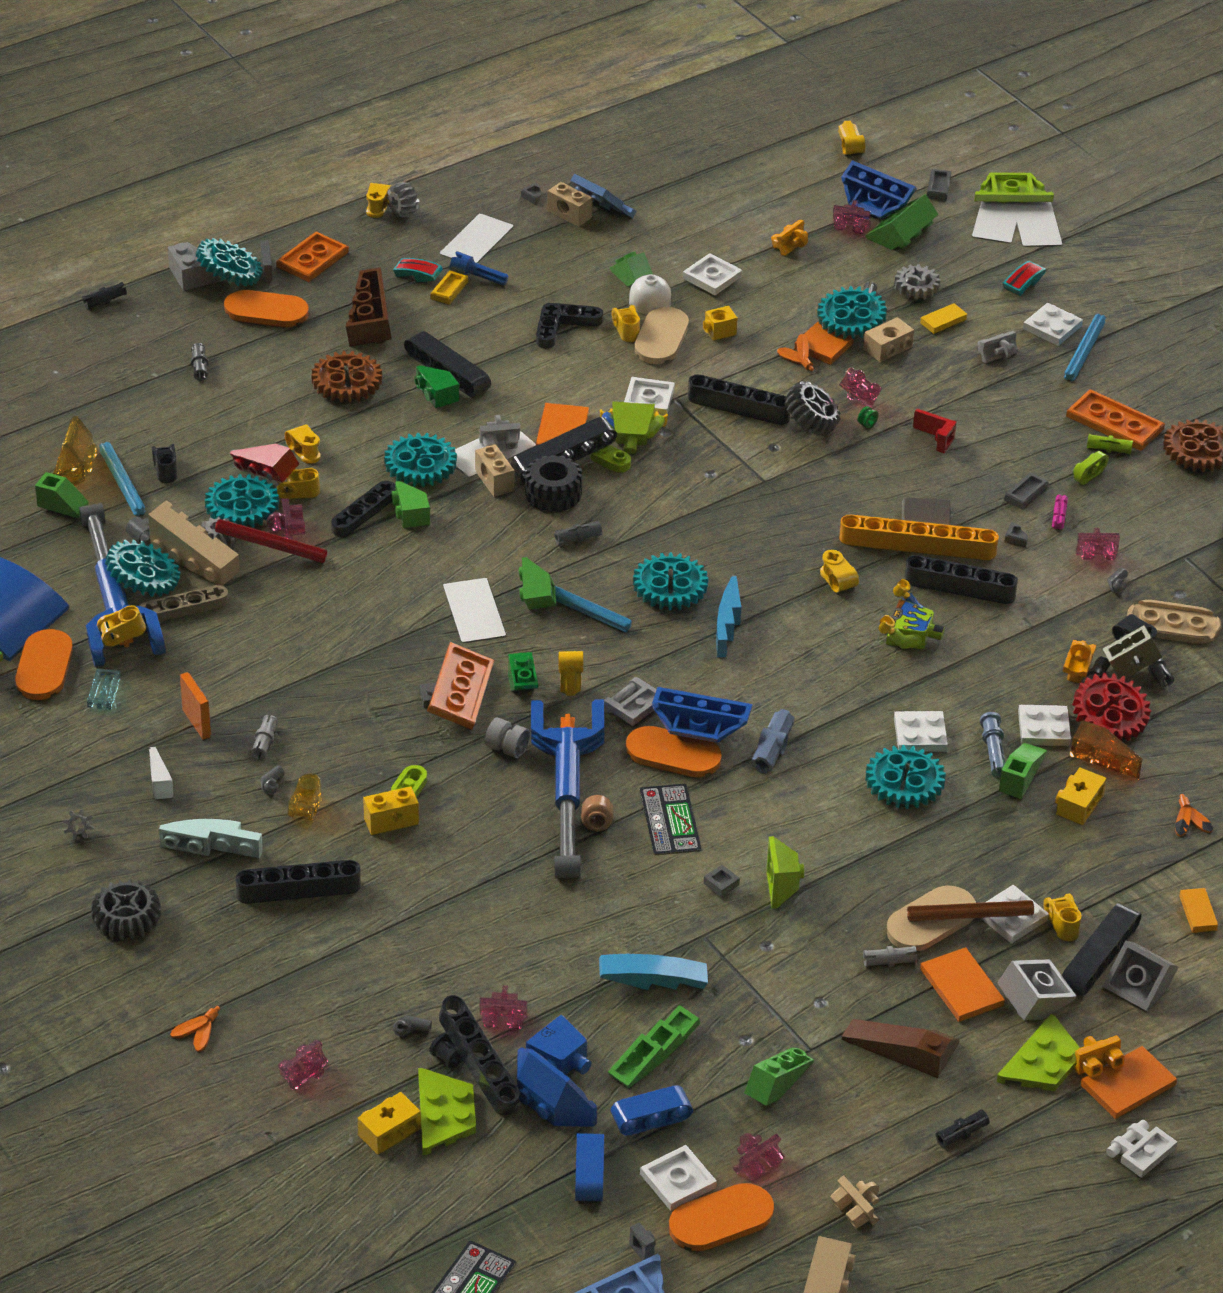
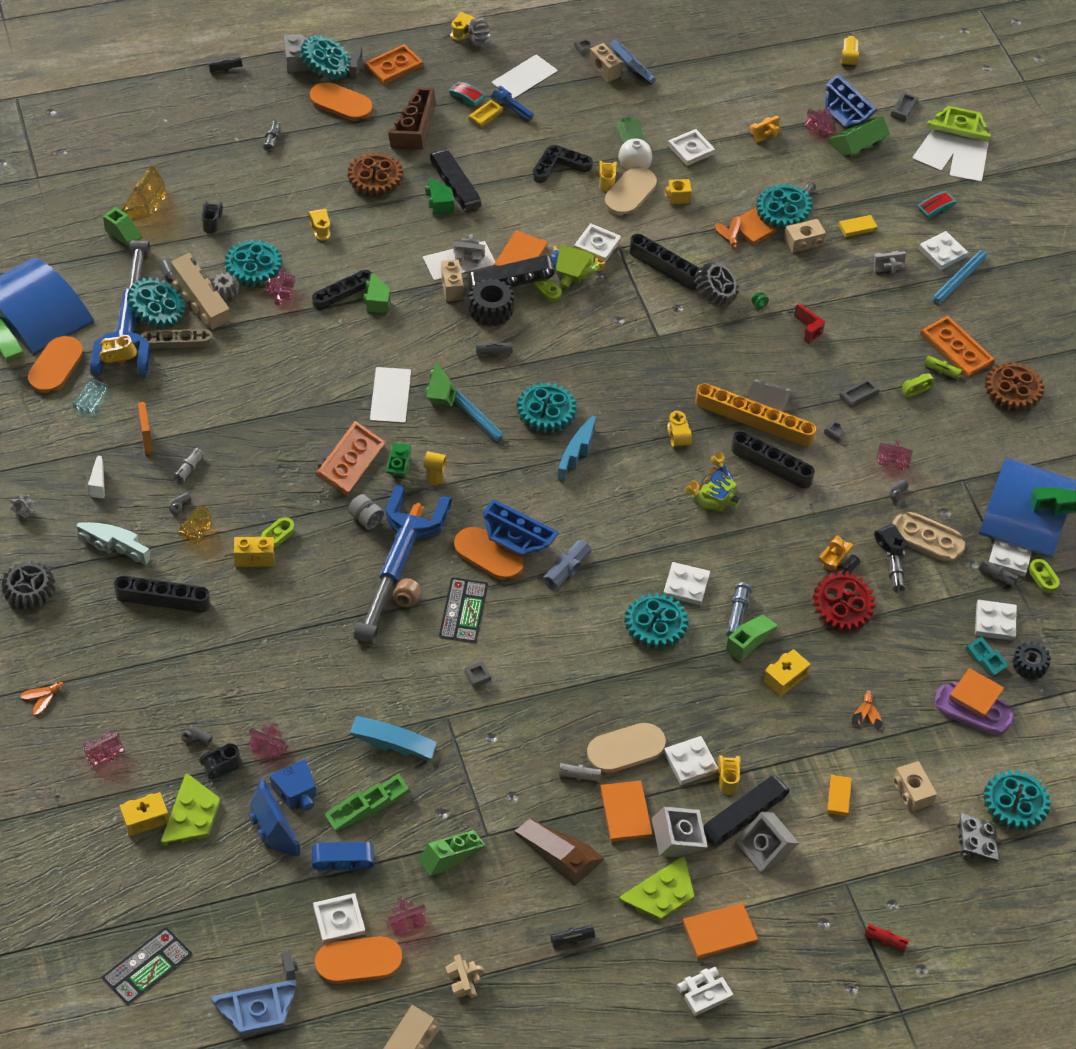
camera: 15 degrees right, 10 degrees up
dark azure axle [99,442,145,516] -> none
red axle [215,519,327,563] -> none
red slope [230,444,300,483] -> none
yellow piece [277,468,320,499] -> none
teal gear [384,433,457,487] -> none
black beam [439,995,520,1115] -> none
blue beam [575,1133,604,1202] -> none
light grey plate [604,677,657,726] -> none
lime slope [766,836,804,909] -> none
clear pink hips [839,367,882,407] -> none
light grey gear [894,264,941,300] -> none
dark orange axle [907,900,1034,921] -> none
white plate [1018,705,1071,746] -> none
dark pink axle [1052,494,1068,530] -> none
clear orange slope [1070,720,1143,779] -> none
light orange hips [1075,1035,1124,1078] -> none
olive brick [1103,625,1163,679] -> none

